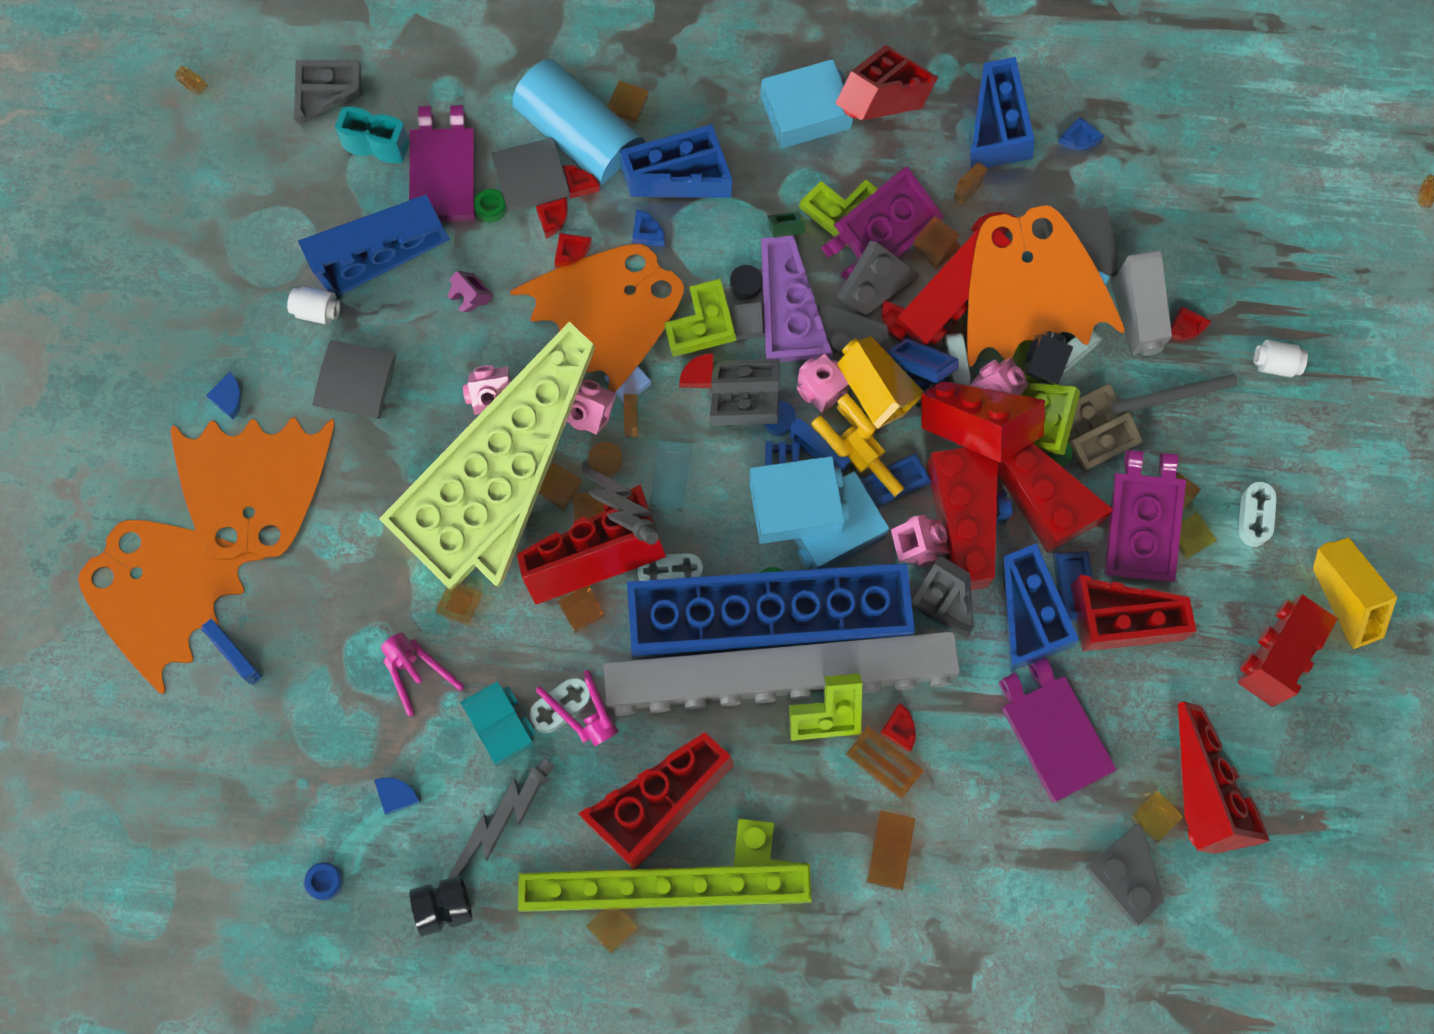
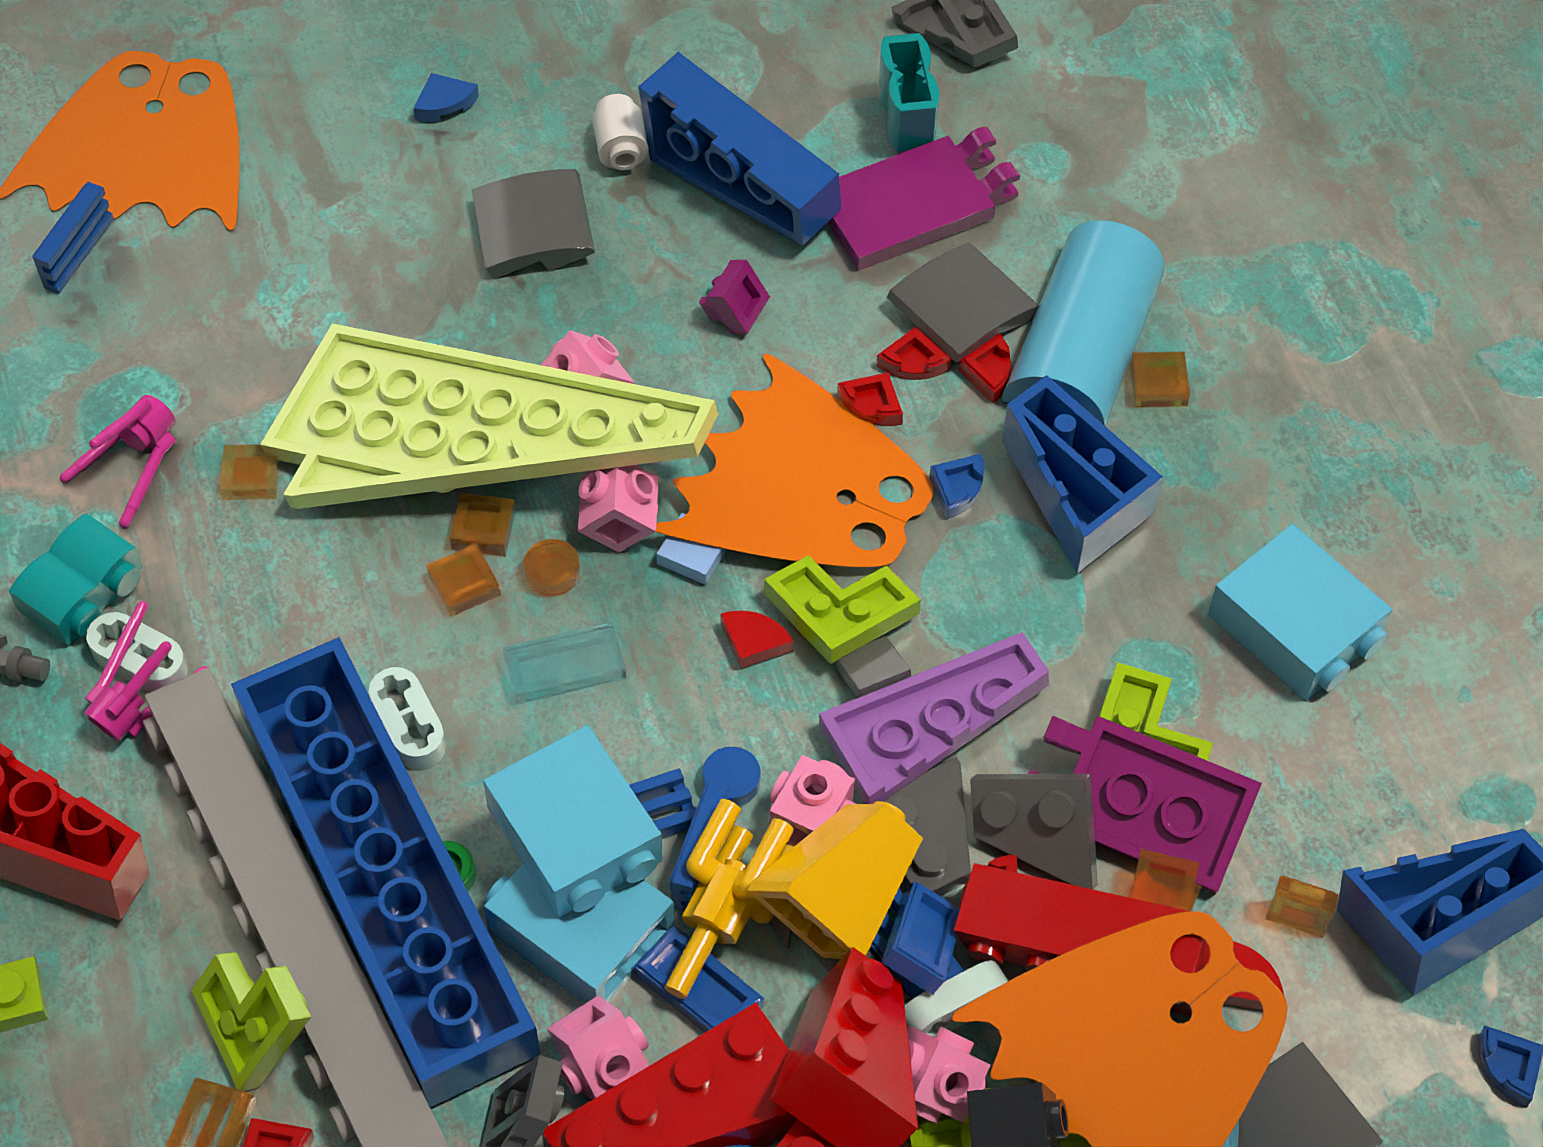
camera: 70 degrees right, 15 degrees down
orange piece [170,417,334,559] -> none
green tile [474,188,507,222] -> none
red wedge [517,484,666,605] -> none
clear orange tile [558,586,605,633] -> none
dark grey piece [581,466,659,545] -> none
clear orange tile [624,394,638,437] -> none
dark grey slope [710,359,780,426] -> none
black tile [730,265,762,299] -> none
dark green tile [768,211,806,238] -> none
red wedge [835,45,938,121] -> none

